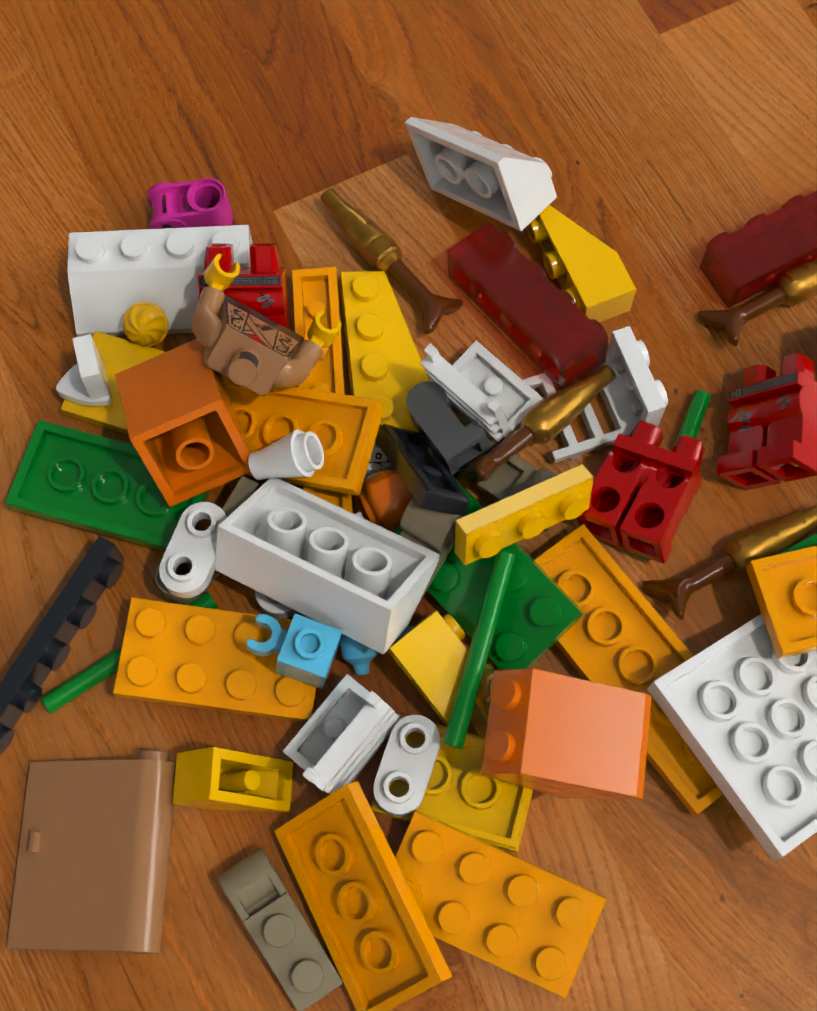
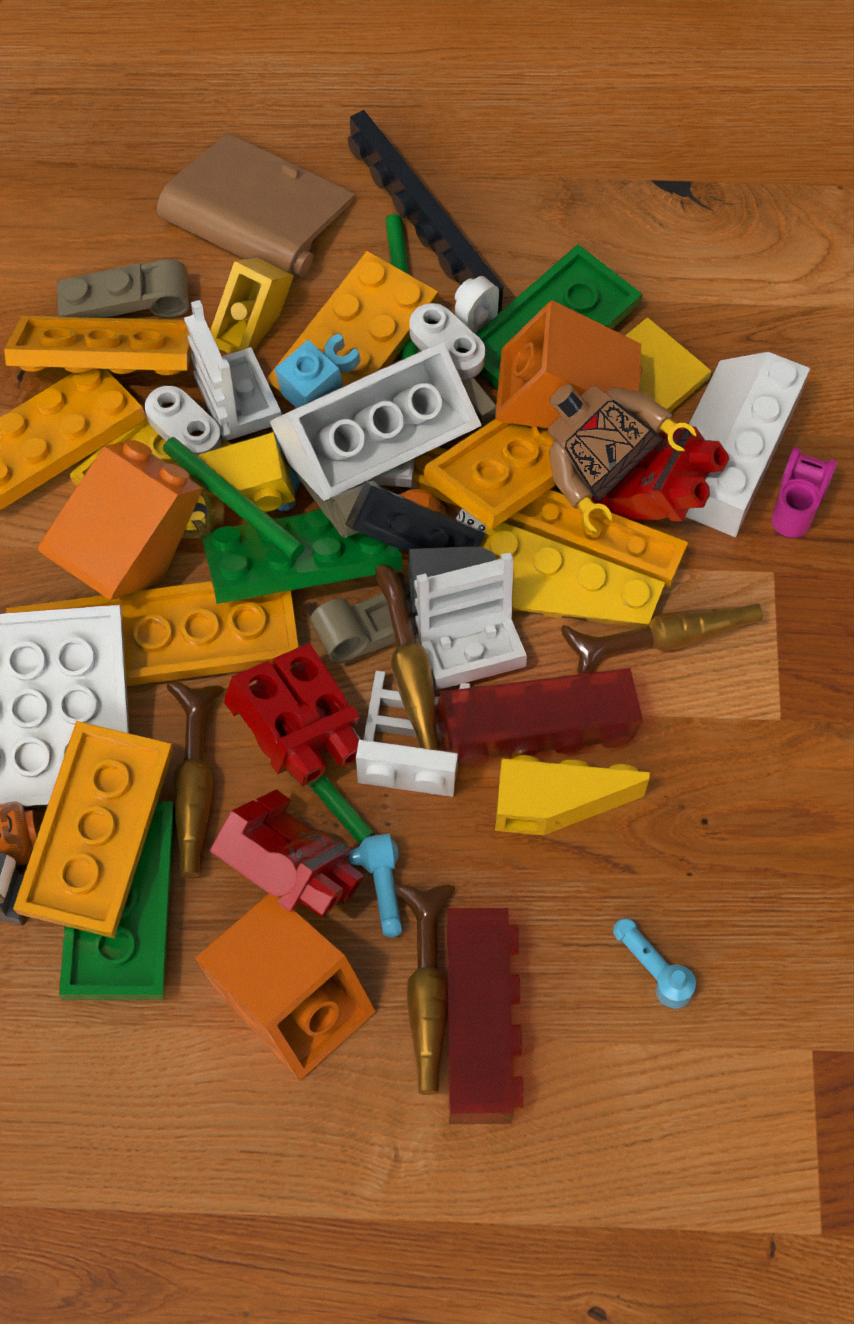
camera: 115 degrees right, 5 degrees down
white tile [56,334,112,406] -> none
yellow plate [123,302,169,347] -> none
white cone [248,430,324,480] -> none
white slope [404,117,557,231] -> none
yellow plate [455,464,594,565] -> none
none -> medium azure piece [349,833,402,938]
none -> white plate [455,276,499,333]
none -> medium azure piece [613,918,696,1009]

